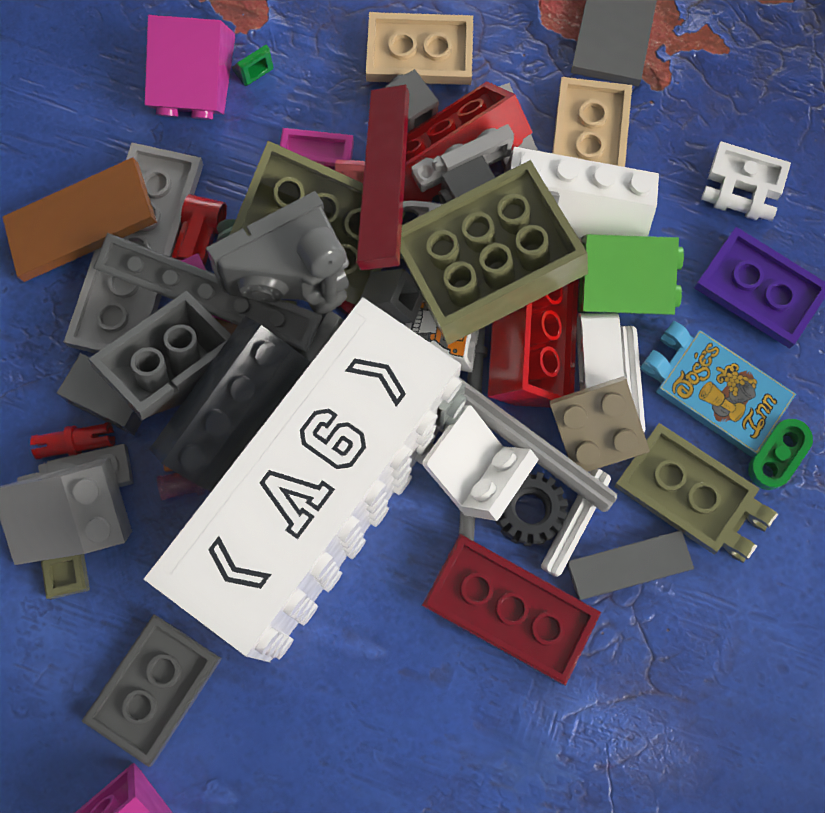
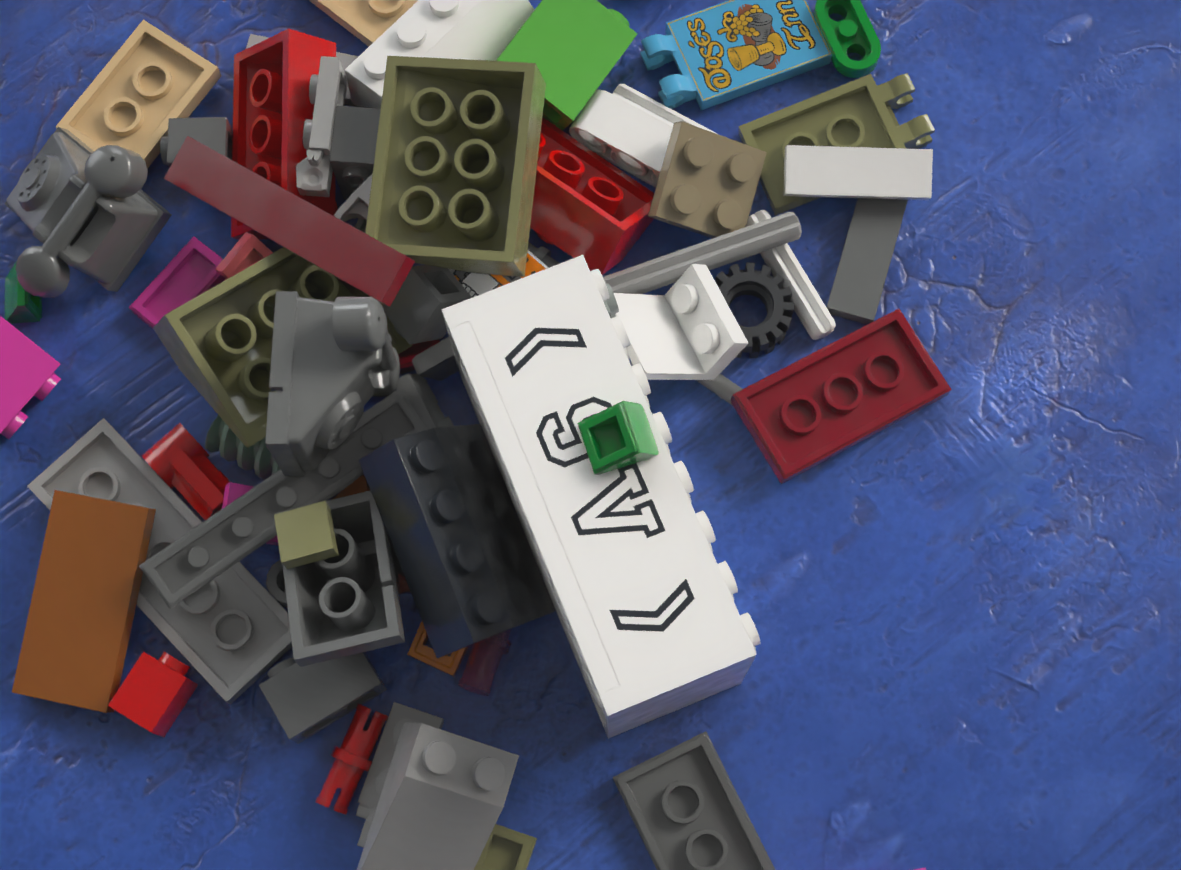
camera: 55 degrees left, 0 degrees up
none -> dark grey piece [5,127,172,298]
none -> red brick [108,651,198,738]
none -> olive tile [274,501,338,569]
none -> green slope [577,401,659,475]
none -> white tile [783,145,933,200]

